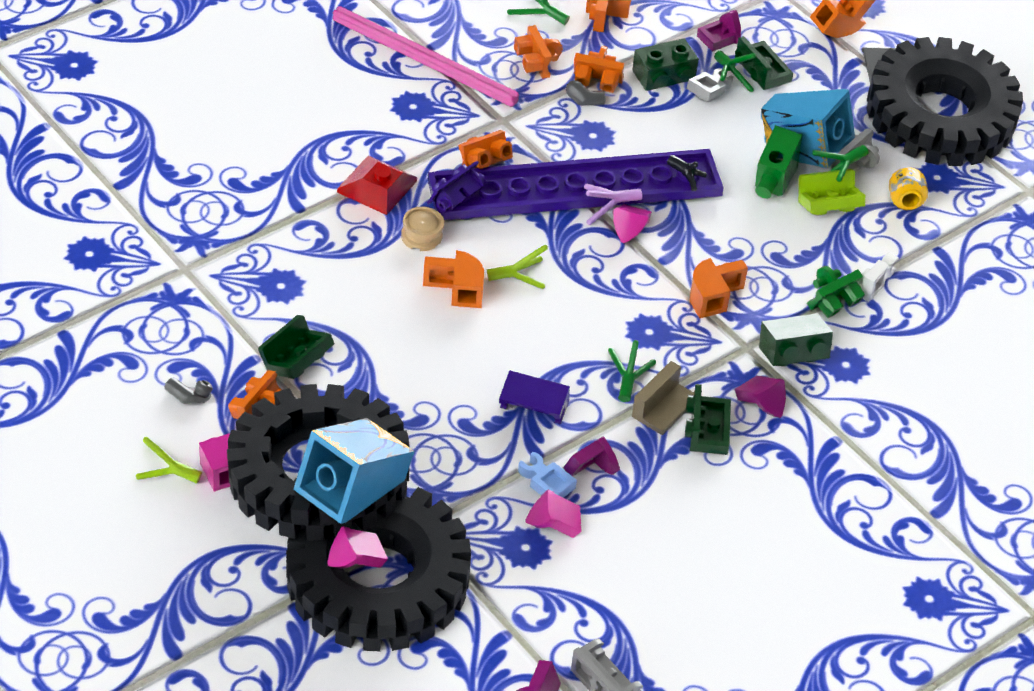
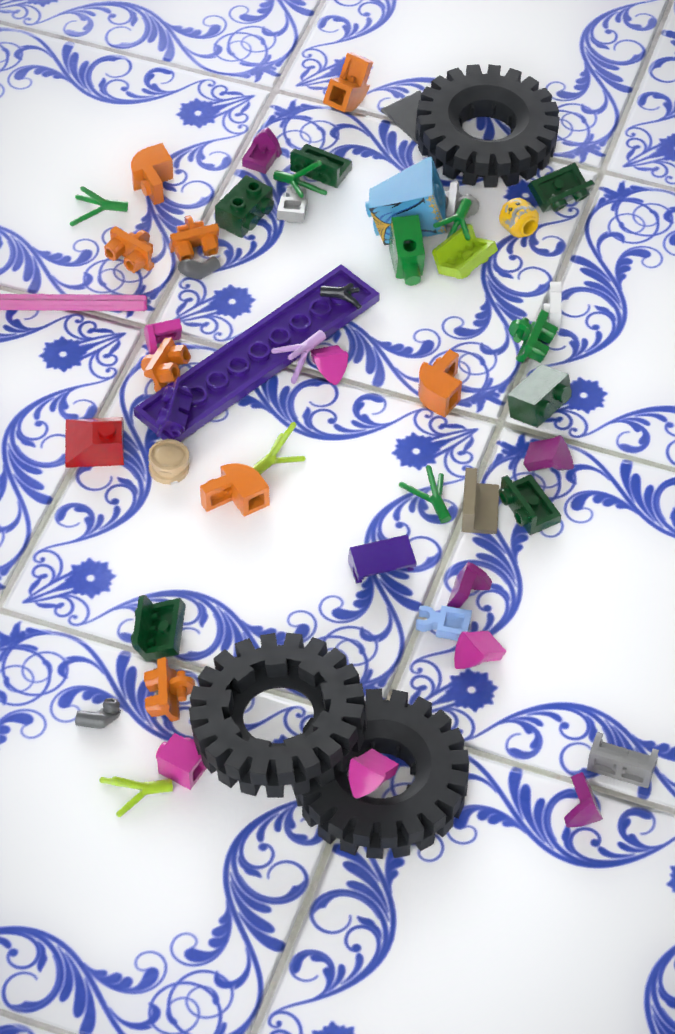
camera: 30 degrees left, 5 degrees up
dark azure slope [293,418,415,524] -> none
none -> dark pink tile [144,318,182,355]
none -> dark green bracket [528,162,595,213]

